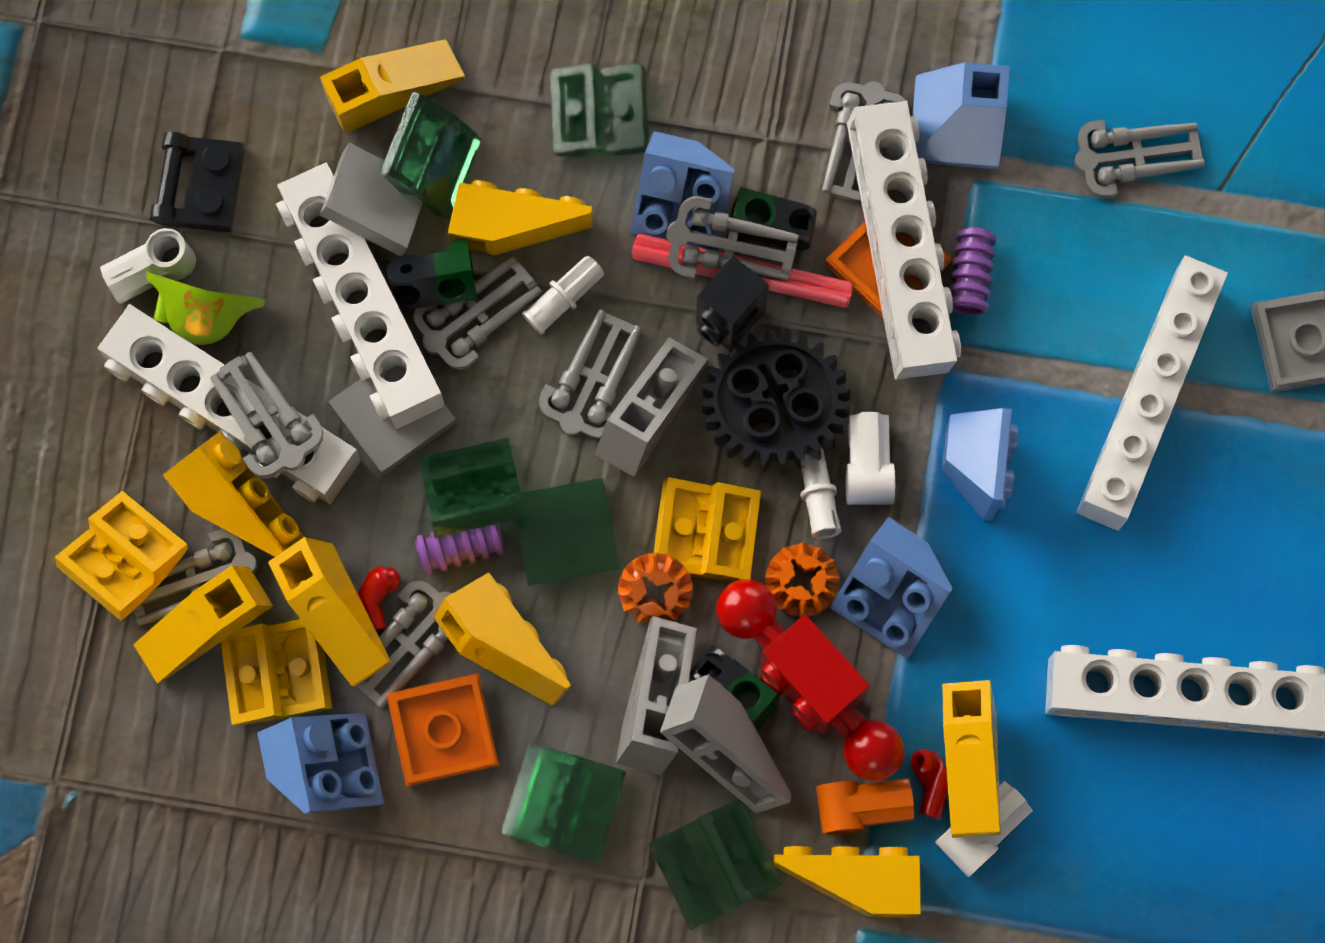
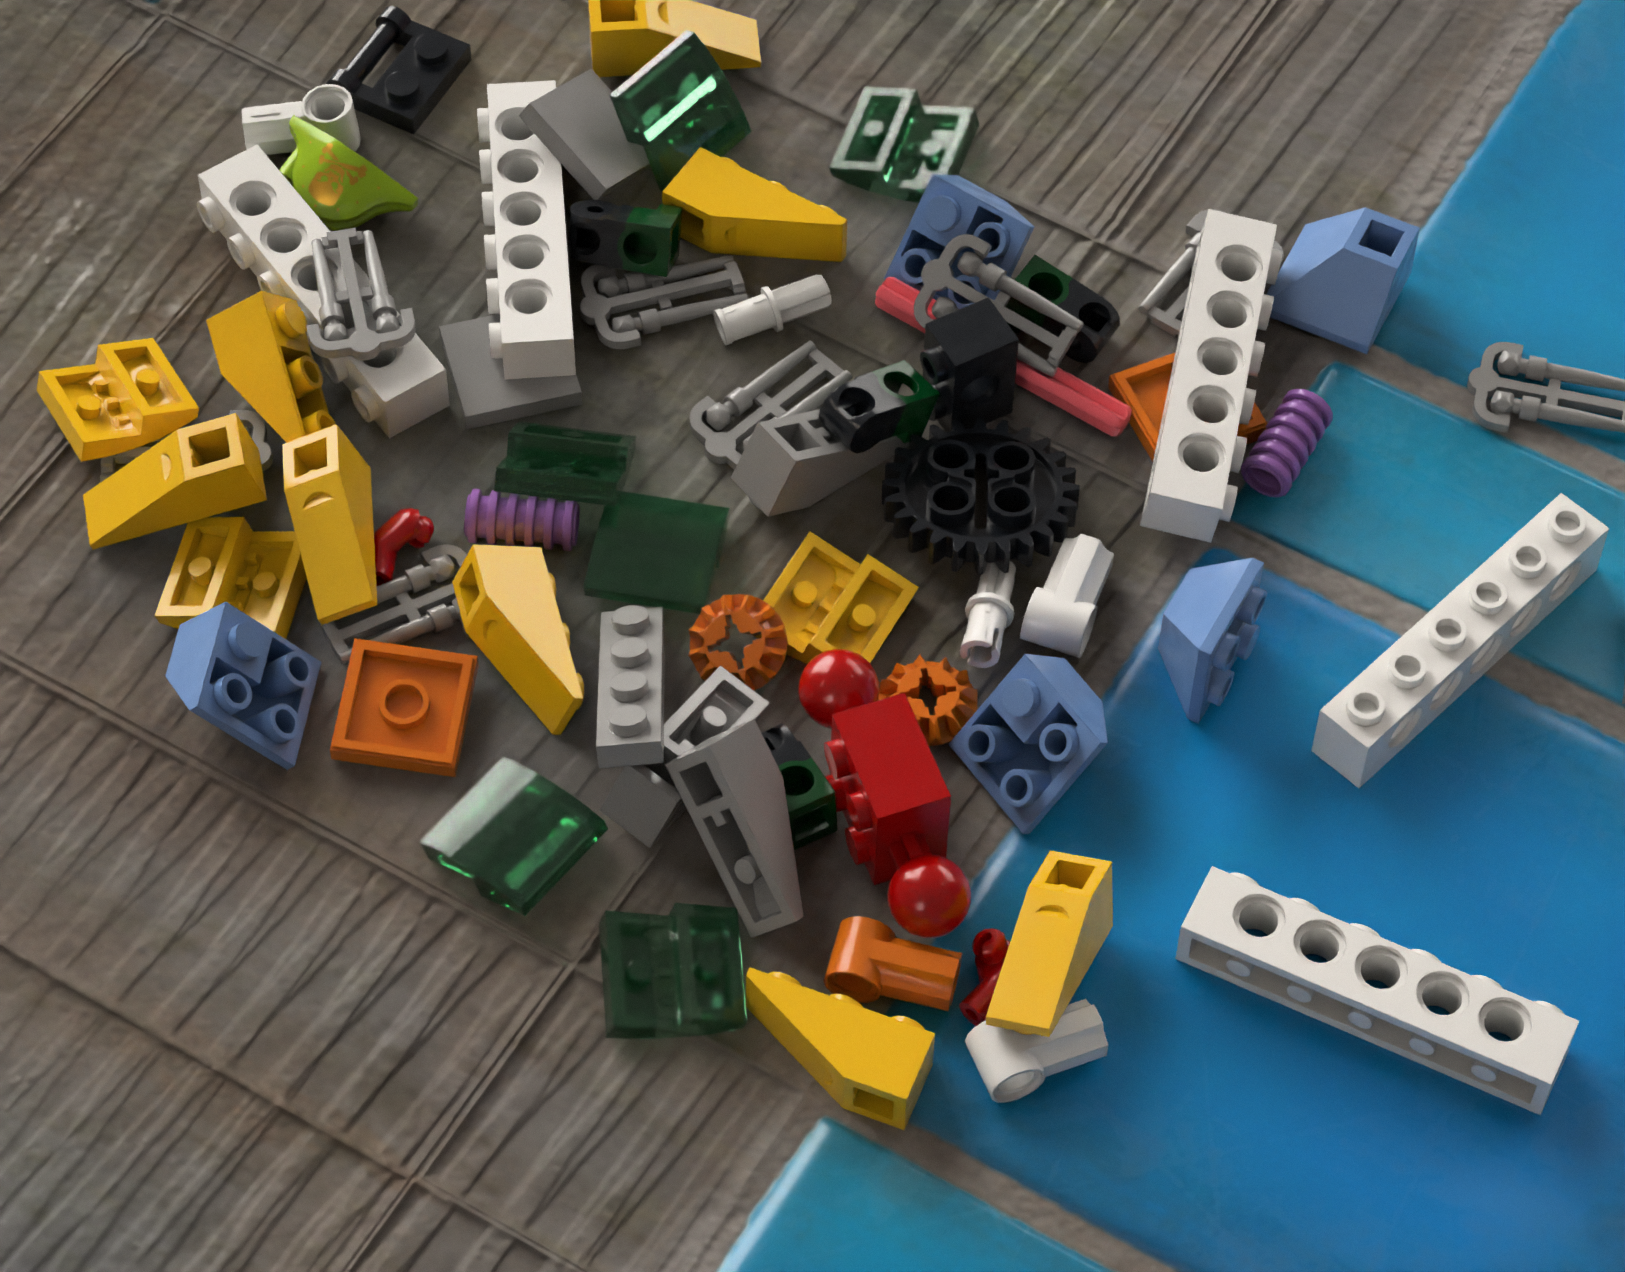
camera: 20 degrees right, 20 degrees down
none -> light grey plate [596,605,665,768]
none -> black leg [819,360,940,454]

